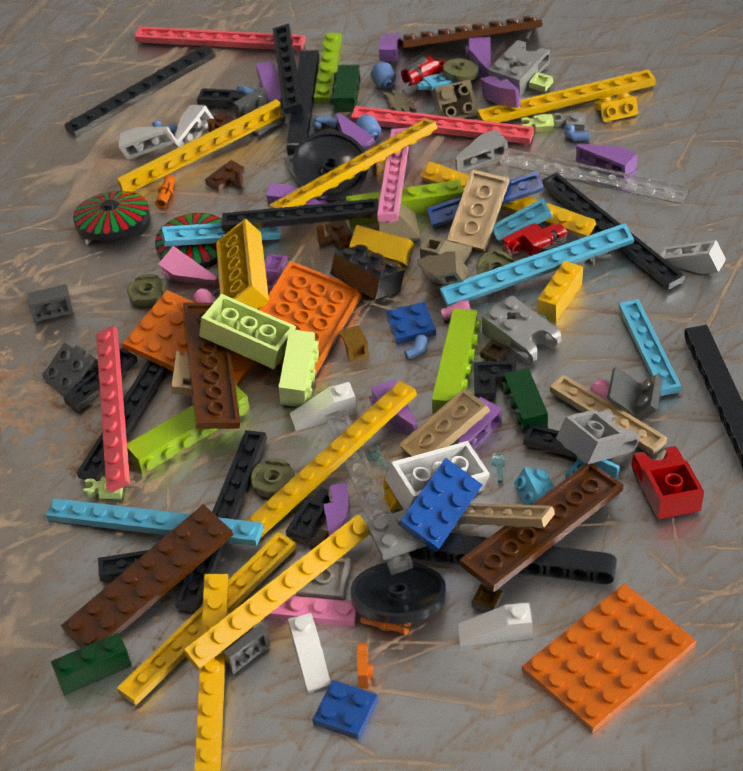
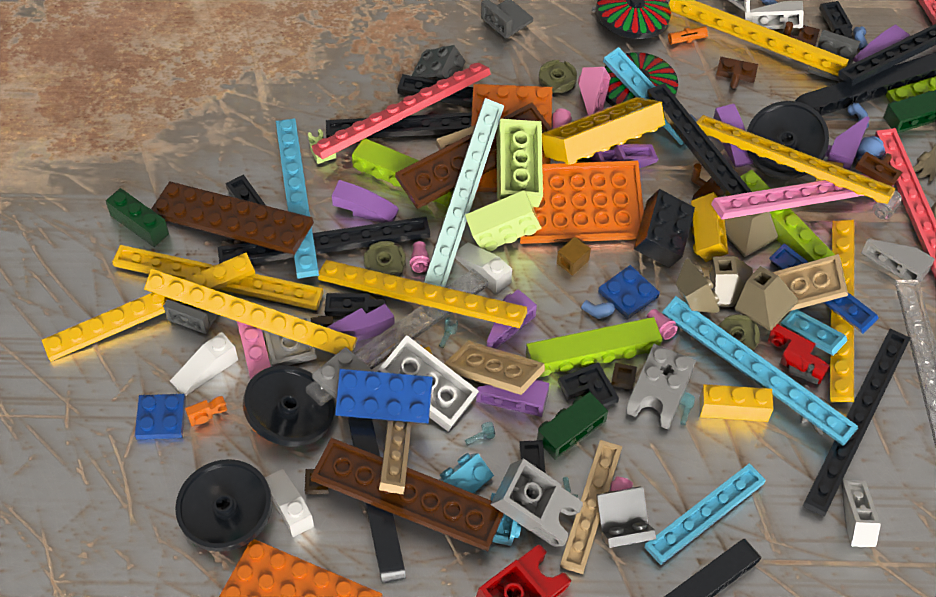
camera: 60 degrees right, 10 degrees up
none -> black dish [175,459,272,552]
none -> medium lavender slope [332,180,399,223]
none -> bright pink cone [410,241,430,273]
none -> light aqua plate [423,98,504,287]
none -> dark tan slope [735,266,798,331]
none -> reddish brown plate [855,152,902,187]
none -> clear brick [873,191,902,220]

